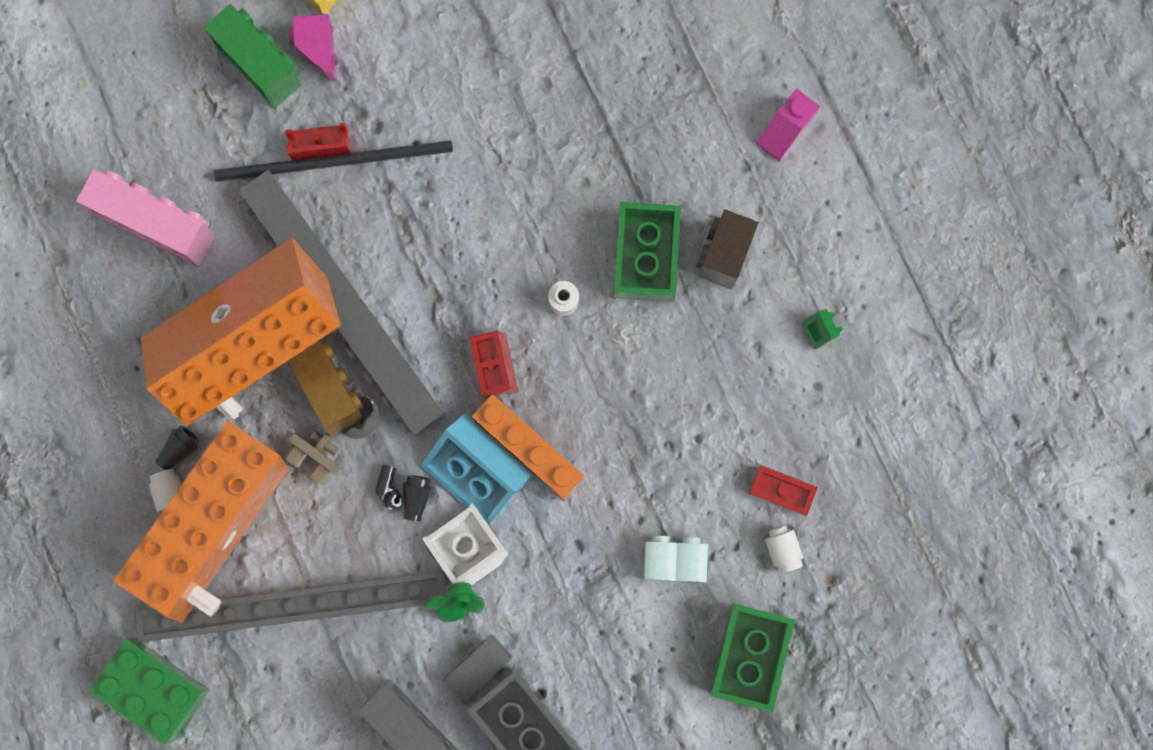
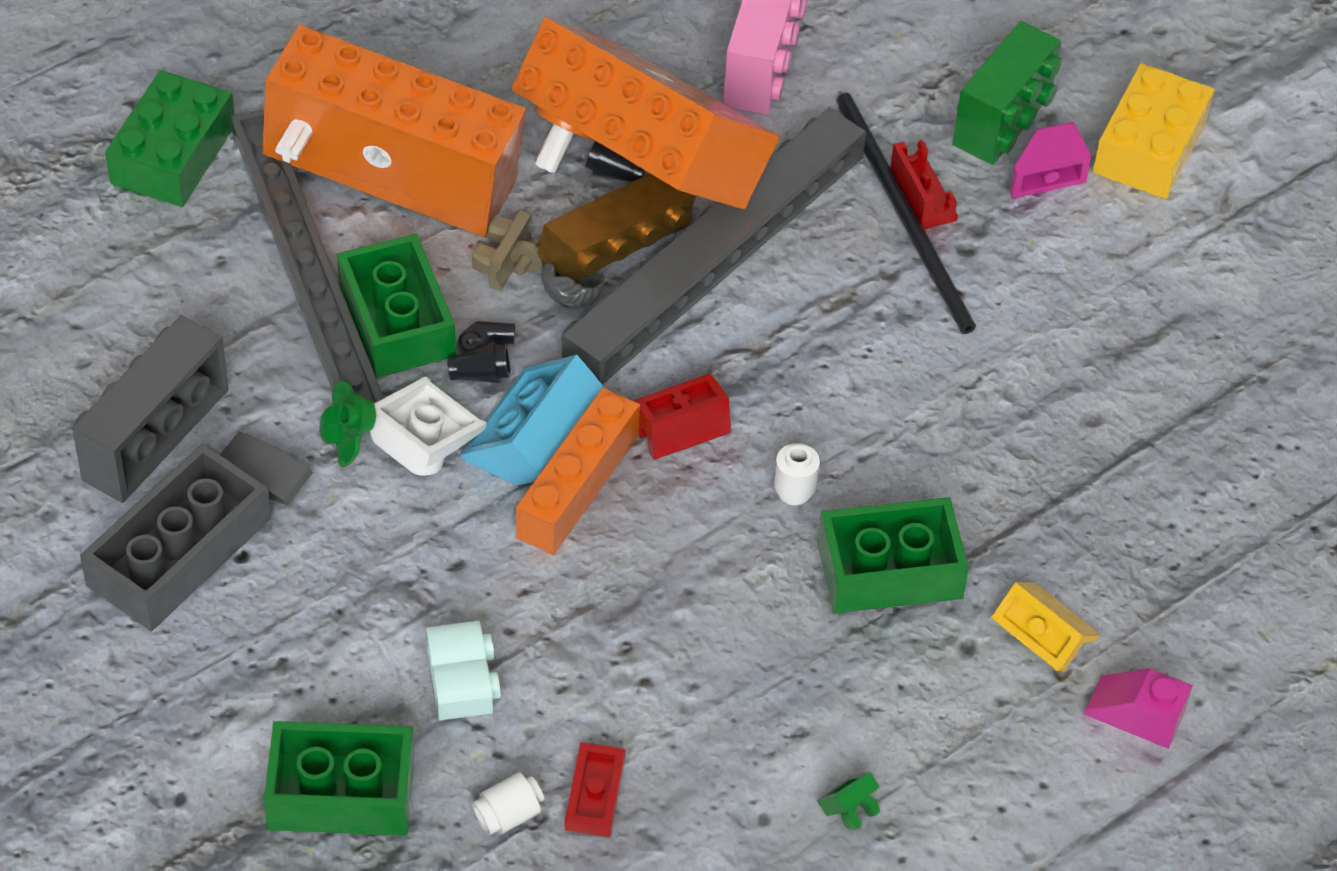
camera: 75 degrees right, 30 degrees down
dark brown brick [696,209,759,290] -> none
none -> green brick [337,233,456,378]
none -> yellow panel [991,582,1101,672]

